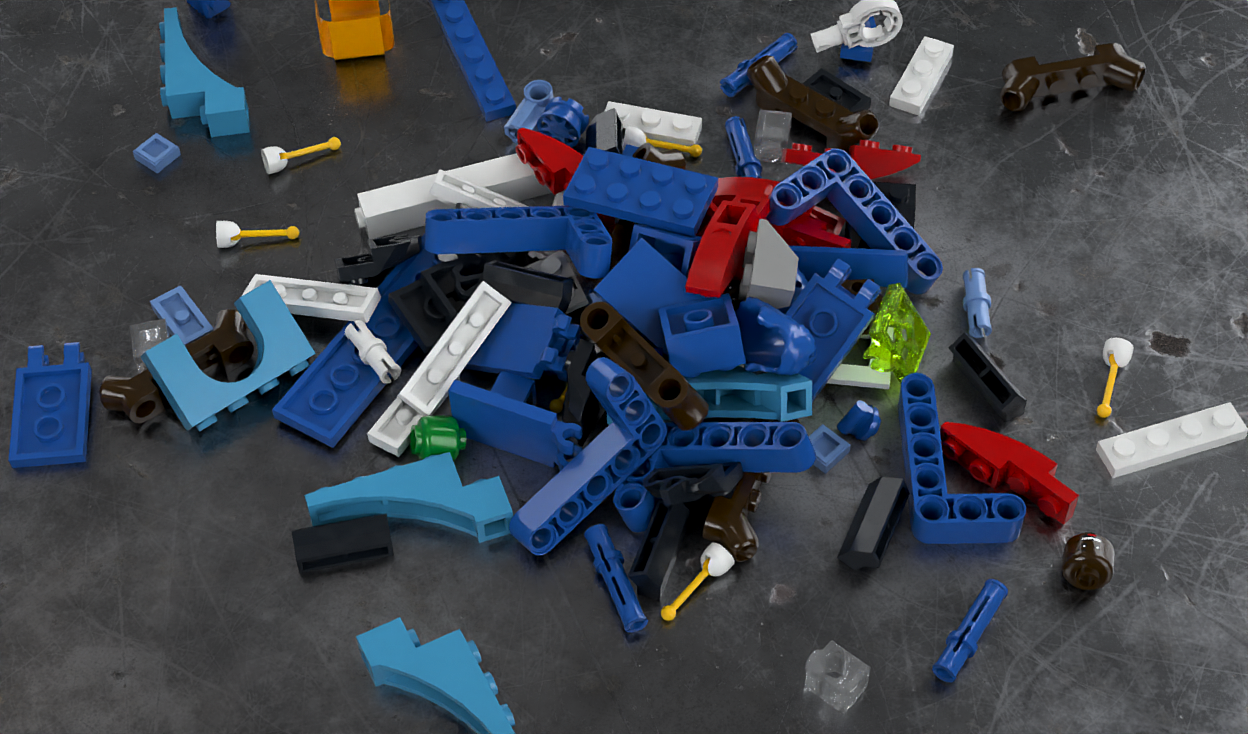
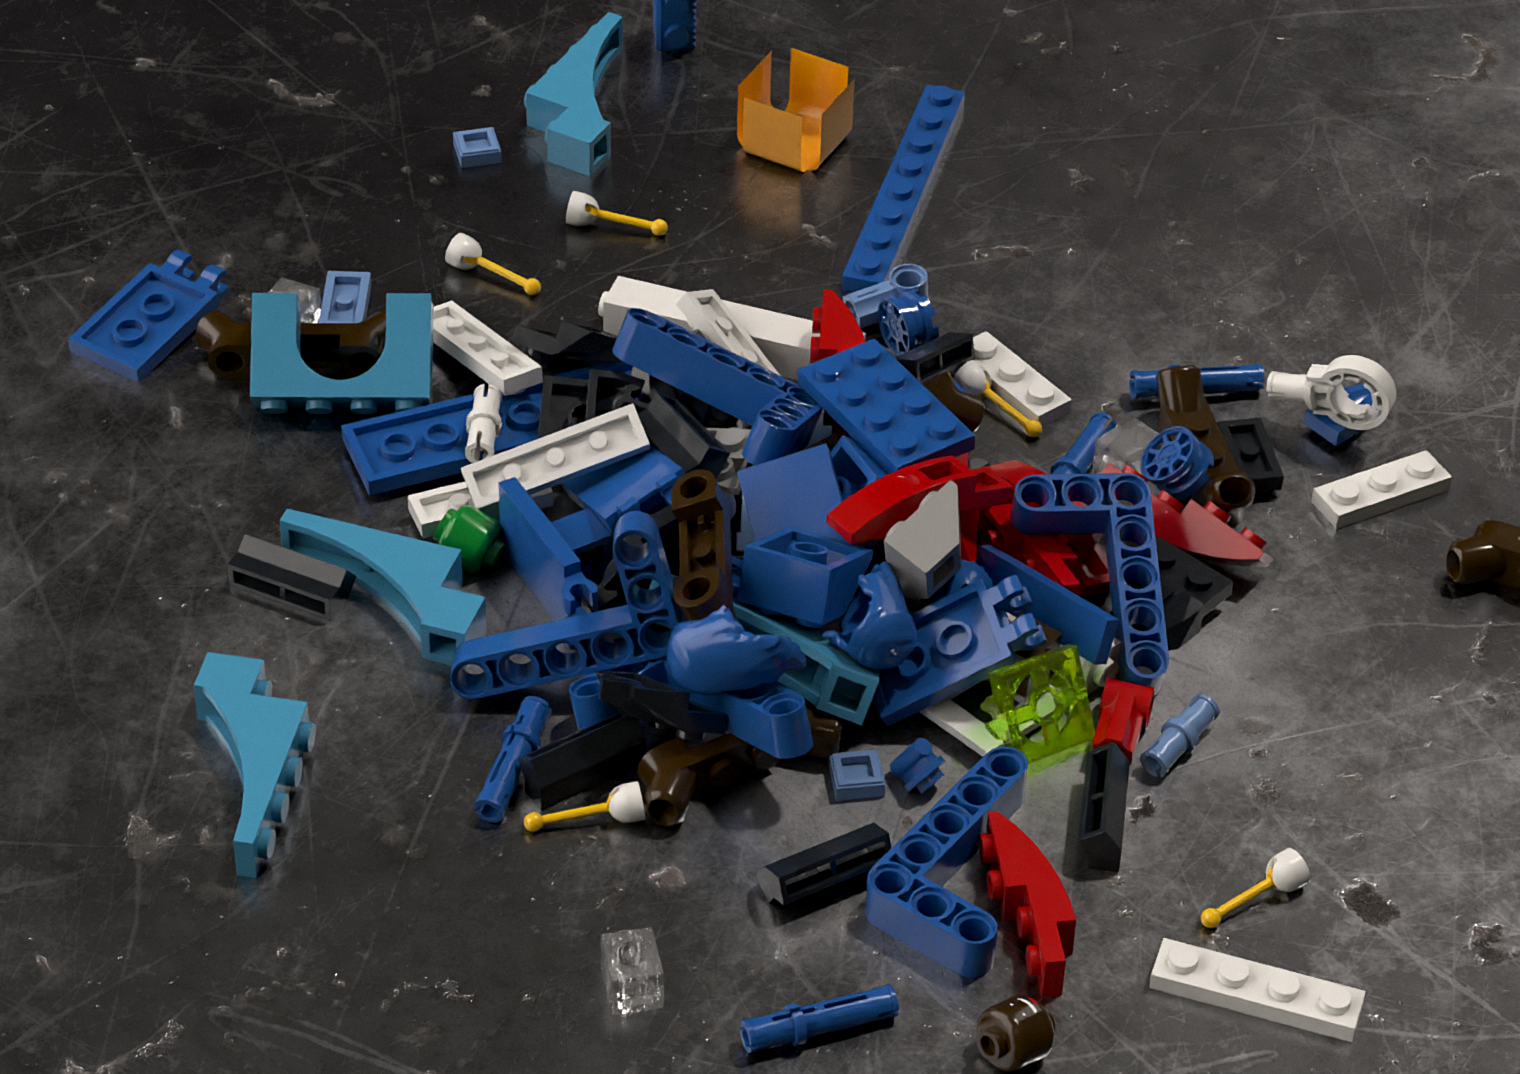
camera: 35 degrees right, 10 degrees down
none -> blue piece [667,604,806,695]
none -> red piece [1092,678,1155,765]
none -> blue wheel [1140,426,1214,500]

